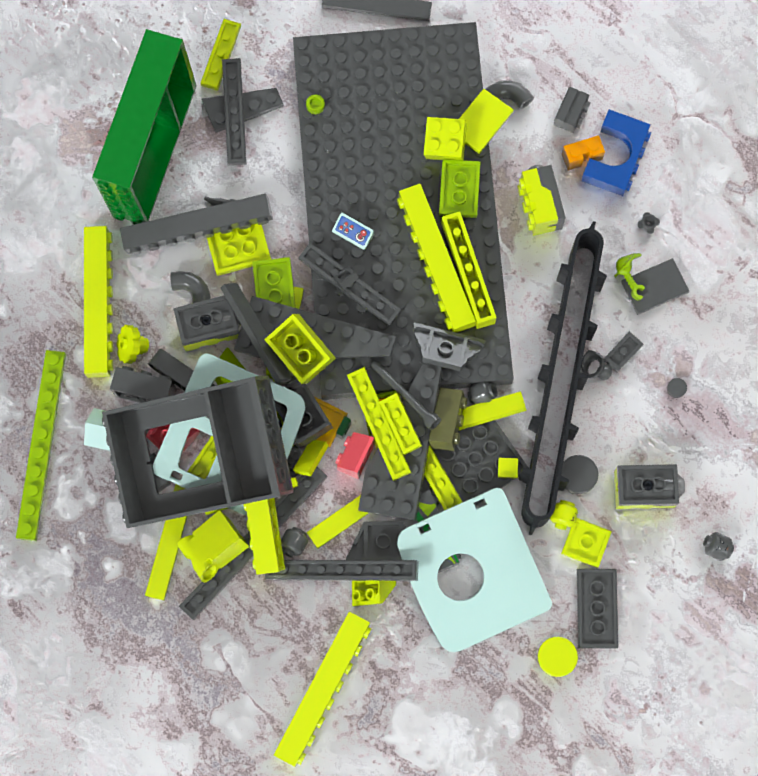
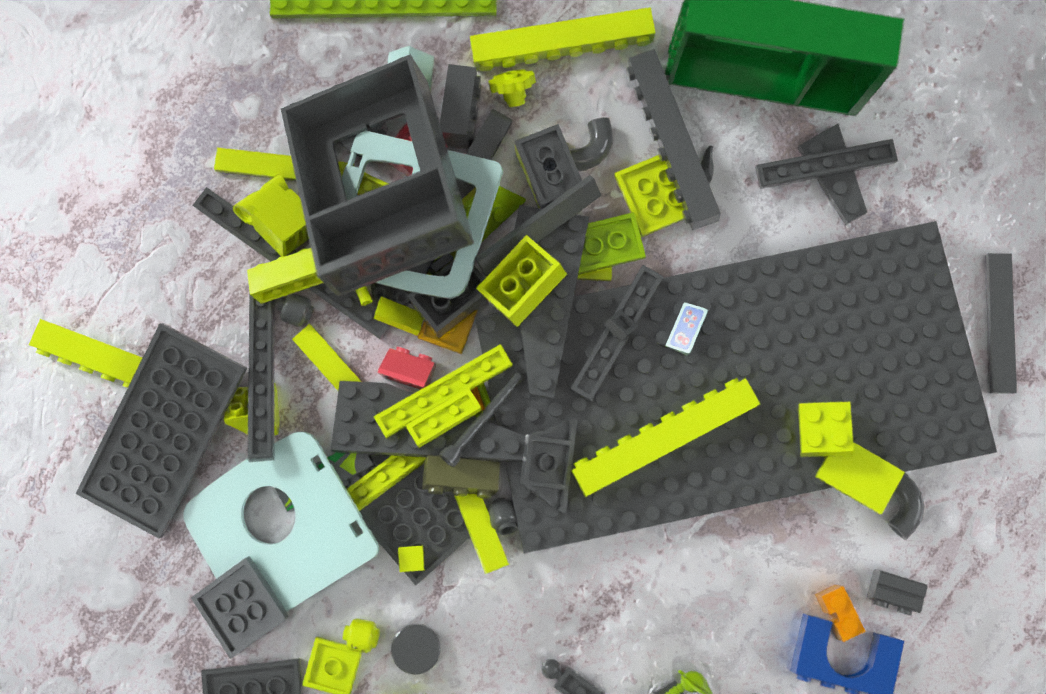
camera: 80 degrees right, 5 degrees up
neon yellow tile [200,19,241,91] -> none
lime tile [306,95,325,115] -> none
dark green tile [336,416,351,439] -> none
dark grey wing [346,521,406,560] -> none
lime plate [439,159,480,218] -> none
neon yellow brick [441,211,496,329] -> none
neon yellow piece [517,165,566,236] -> none
black piece [518,221,607,535] -> none
neon yellow tile [537,637,578,677] -> none
dark grey piece [581,350,605,378] -> none
none -> dark grey plate [75,323,247,539]
none -> dark grey plate [191,556,289,659]

